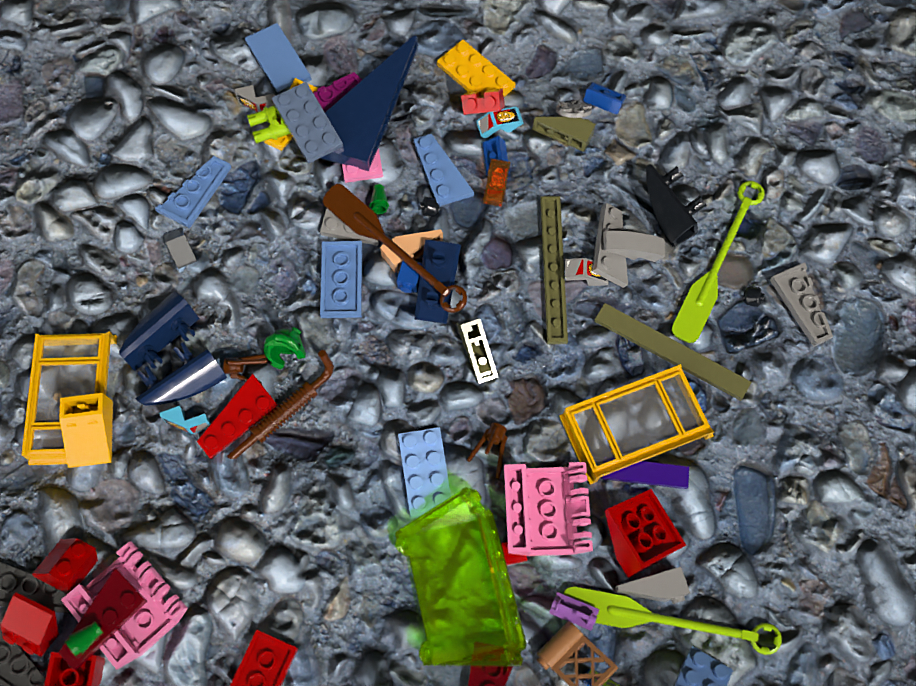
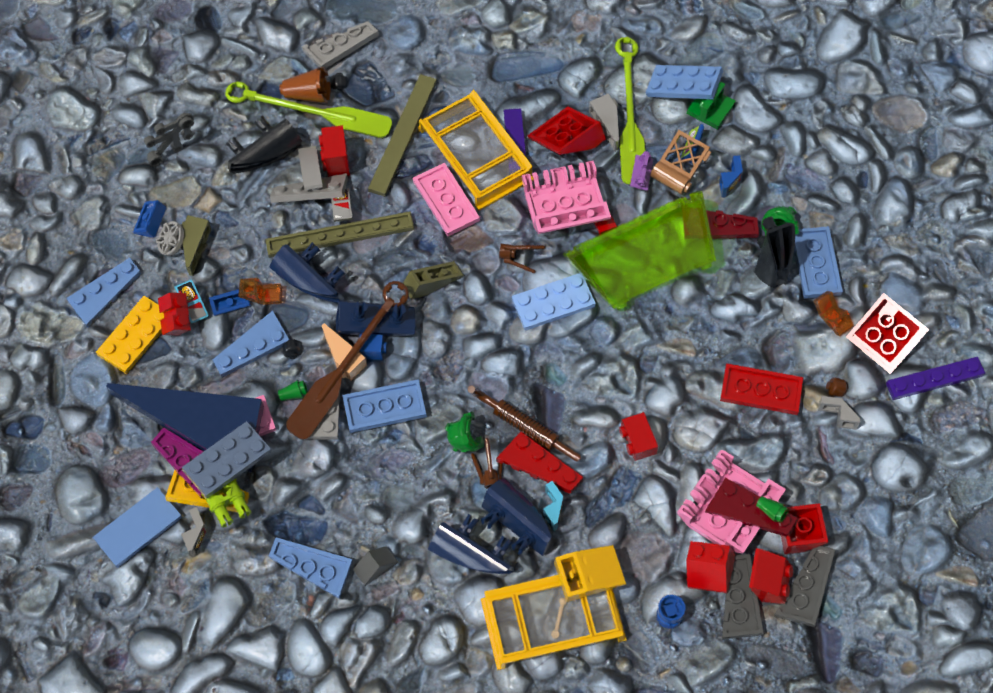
camera: 100 degrees left, 5 degrees down
none -> medium blue wing [66,258,141,328]
none -> dark grey plant [144,113,194,167]
none -> dark blue piece [270,242,346,303]
none -> dark orange cone [279,67,331,103]
none -> red brick [319,125,350,177]
none -> bright pink plate [413,163,480,236]
none -> red brick [619,412,658,461]
none -> blue wheel [656,594,685,629]

